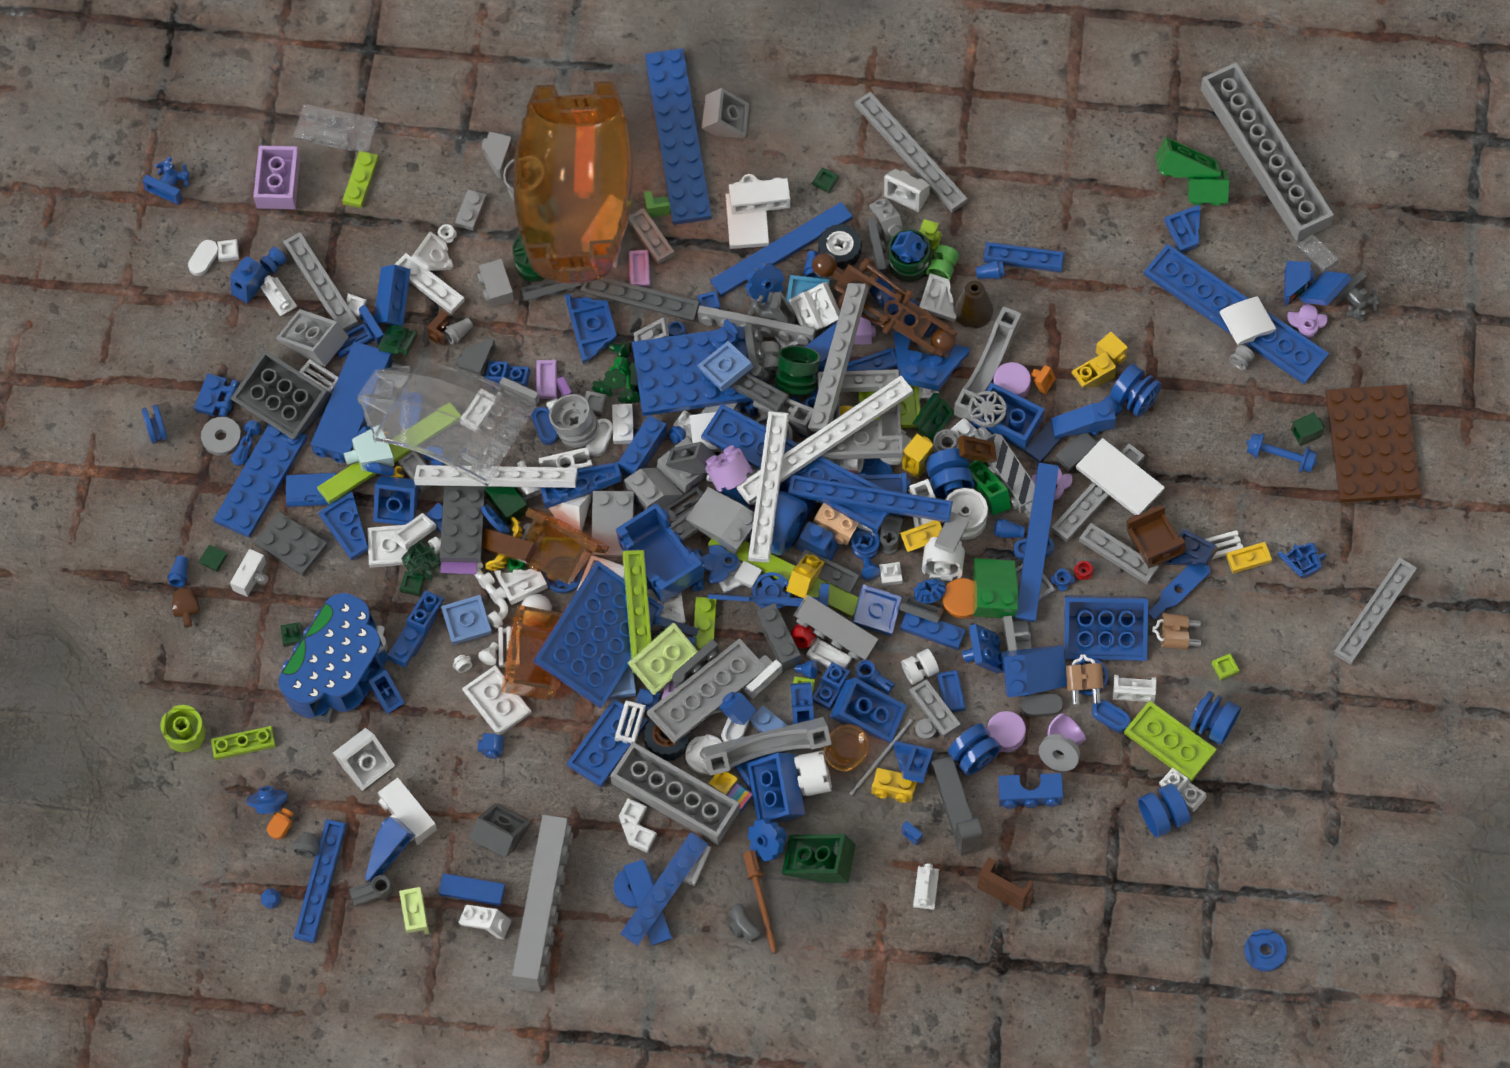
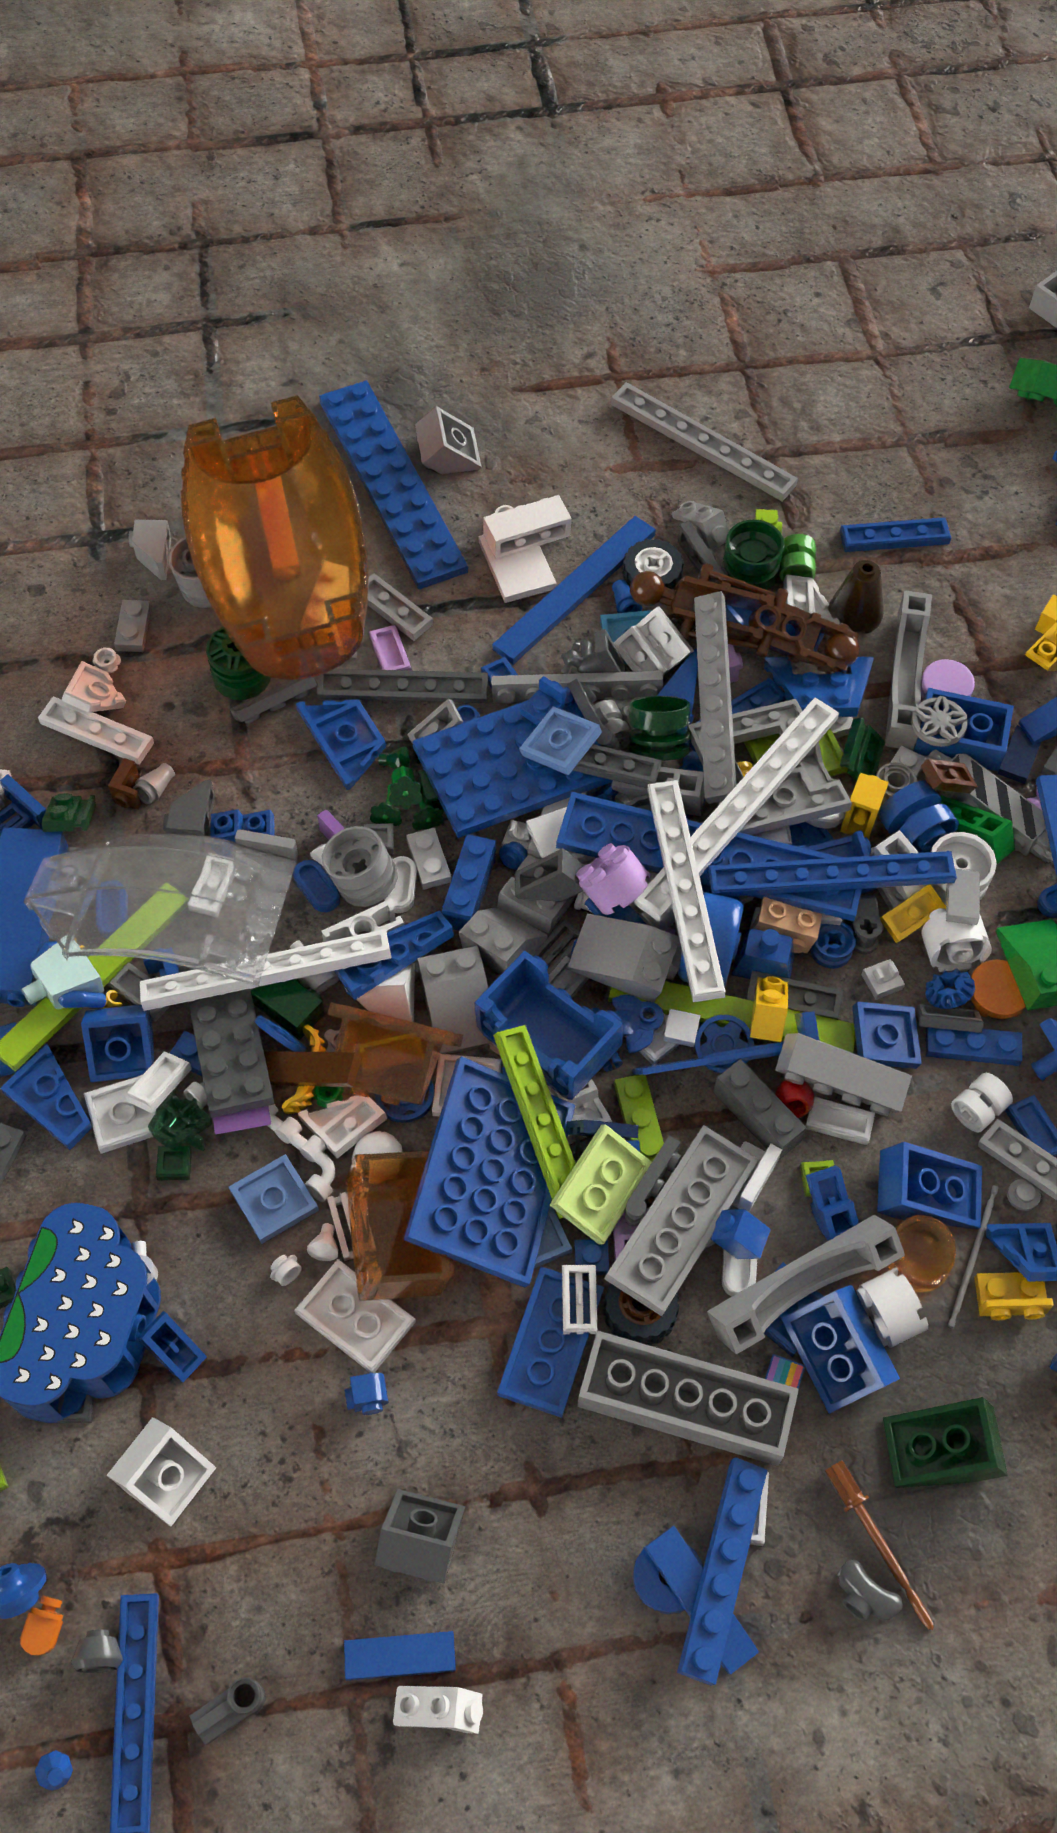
camera: 20 degrees left, 5 degrees down
slope [365,817,415,882] -> none
blue panel [374,264,411,326] -> none
white brick [378,778,437,845] -> none
blue slope [387,590,444,668] -> none
yellowish green panel [399,887,429,935] -> none
light grey brick [477,259,514,308] -> none
light grey brick [512,815,573,992] -> none
lavender tile [537,360,557,399] -> none
white tile [619,798,657,853] -> none
bright green panel [644,191,671,218] -> none
white tile [686,735,722,776] -> none
yellow plate [709,771,738,796] -> none
blue plant [745,263,784,303] -> none
blue plant [748,818,787,861] -> none
medium blue plate [749,706,788,732] -> none
blue rock [795,659,818,679] -> none
dark green tile [812,167,839,193] -> none
blue slope [812,662,850,711] -> none
blue pin [857,660,895,694] -> none
blue rock [861,557,880,580] -> none
white slope [884,169,930,213] -> none
blue brick [891,231,927,263] -> none
blue cone [976,260,1005,279] -> none
blue cone [994,518,1025,538] -> none
orange tile [1030,365,1056,394] -> none

